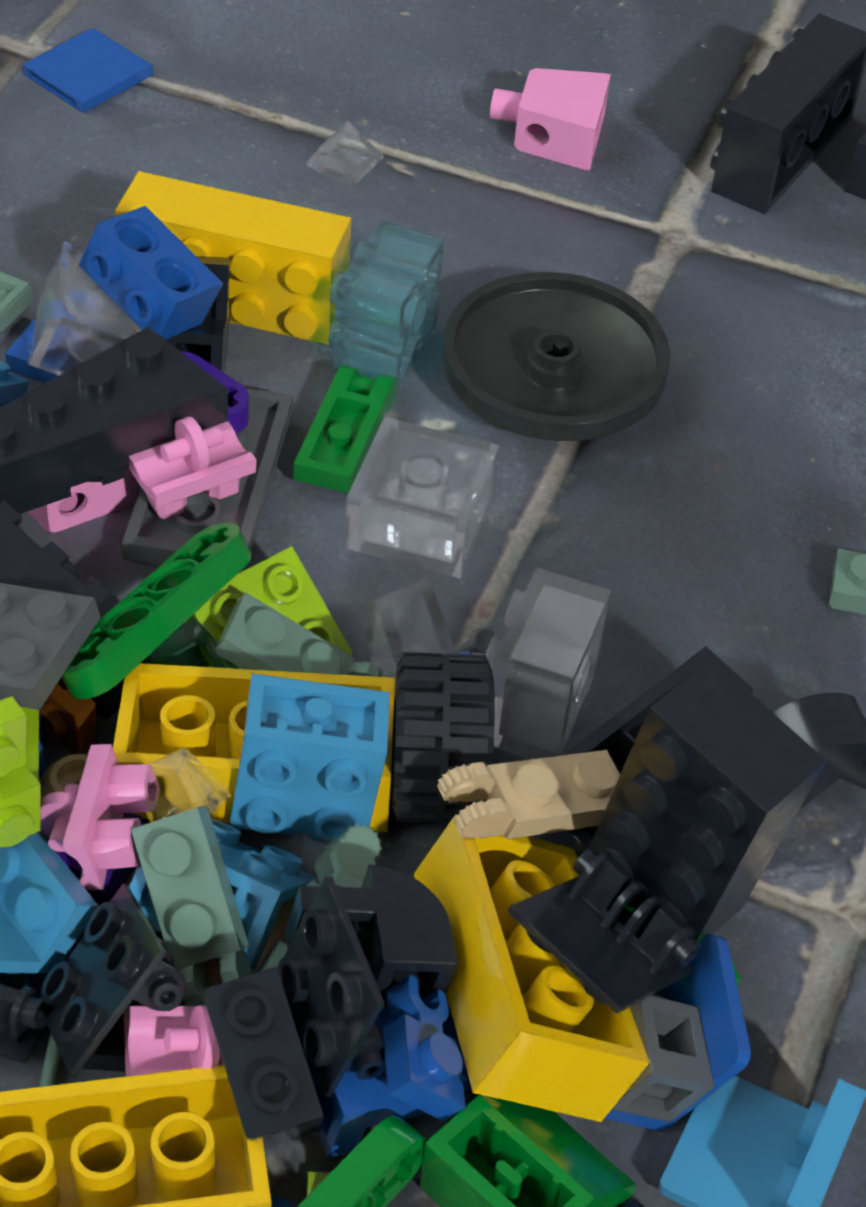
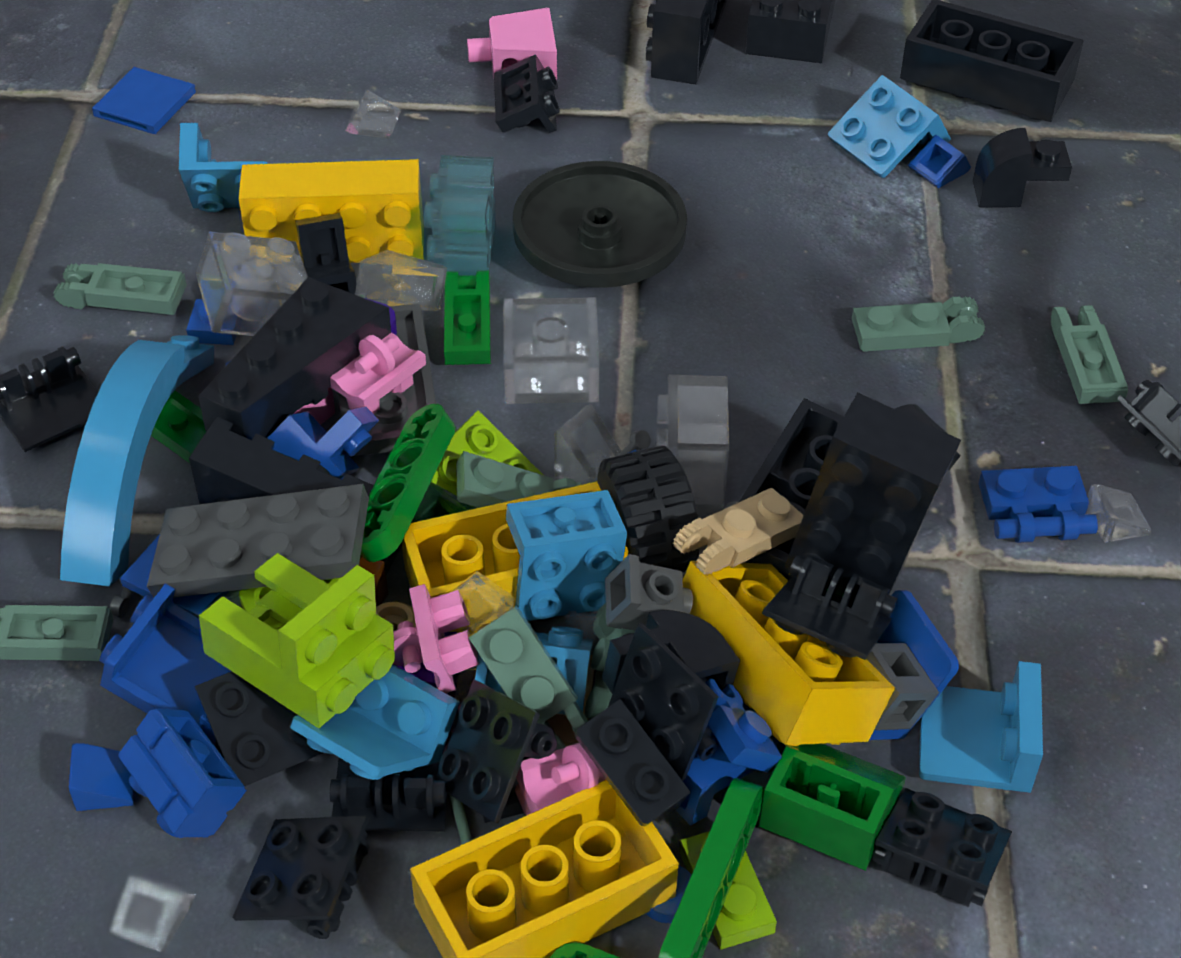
camera: 15 degrees left, 0 degrees up
blue brick [79,206,223,340] -> none
none -> dark azure bracket [179,123,268,212]
none -> blue brick [268,407,379,479]
none -> clear slope [355,250,447,311]
none -> black bracket [494,55,560,133]
none -> dark grey brick [605,554,693,631]

